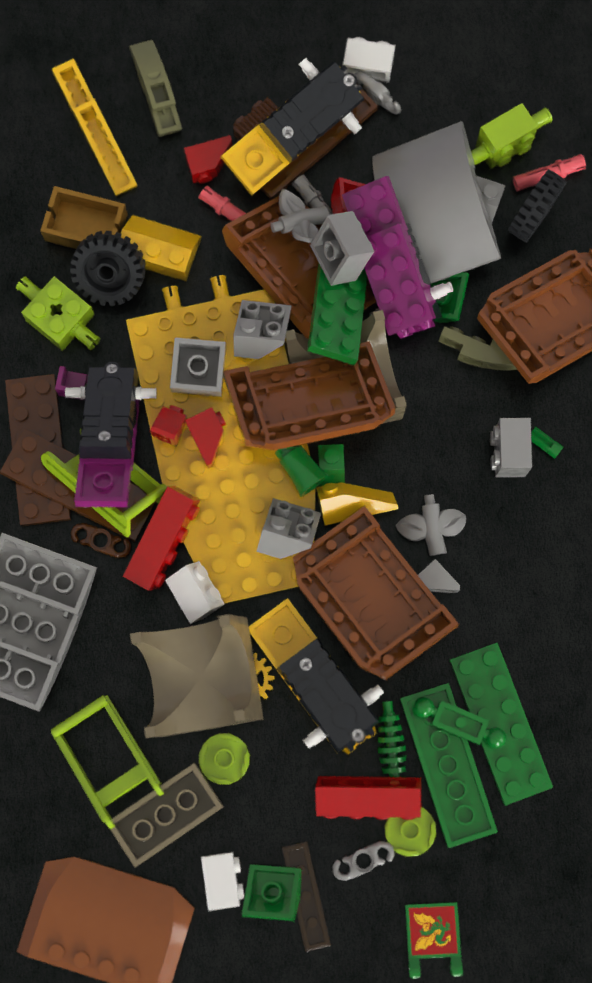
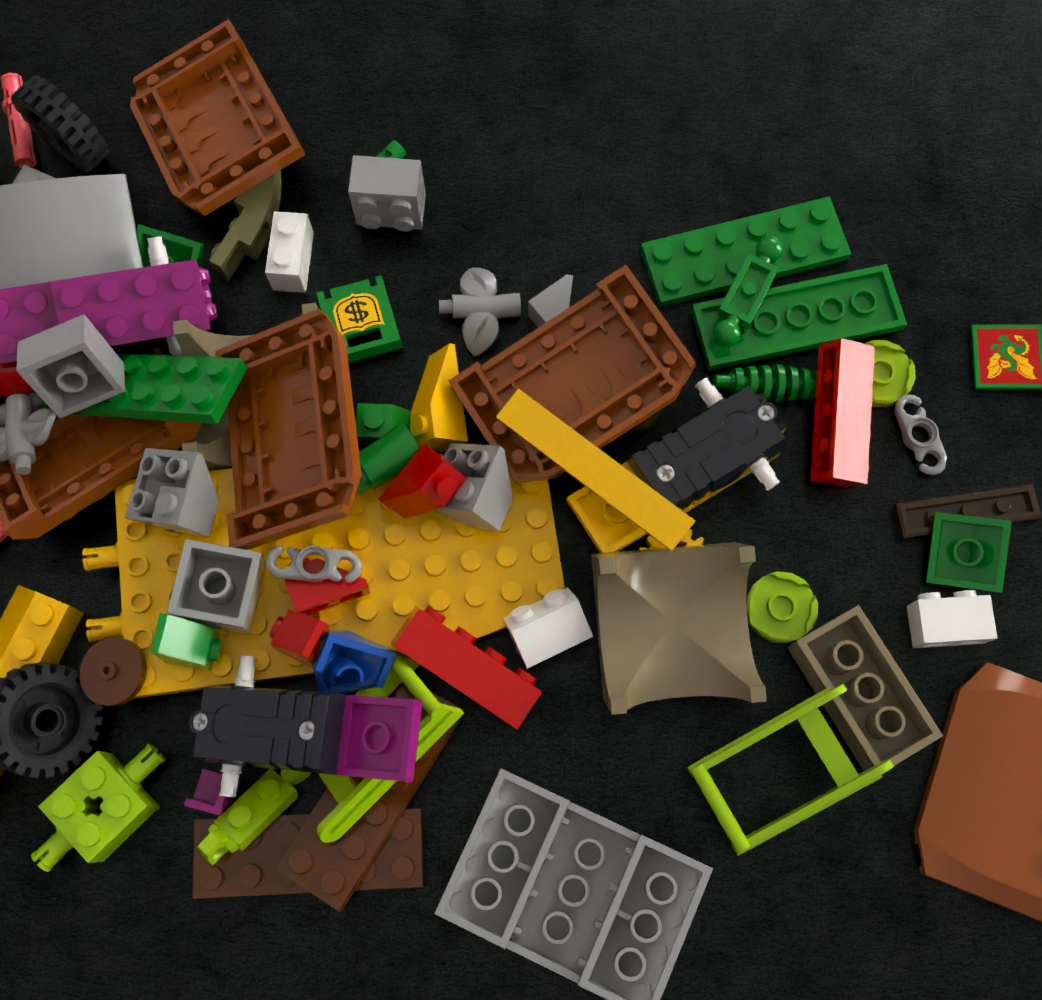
camera: 85 degrees left, 5 degrees down
reddish brown piece [70,523,131,558] -> none
none -> reddish brown piece [79,637,147,706]
none -> slope [150,613,223,671]
none -> lime hinge [197,769,298,866]
none -> white brick [265,211,314,293]
none -> light grey piece [266,545,362,583]
none -> blue slope [313,630,397,694]
none -> green container [317,275,403,363]
none -> red slope [378,443,467,519]
none -> yellow slope [496,388,695,551]

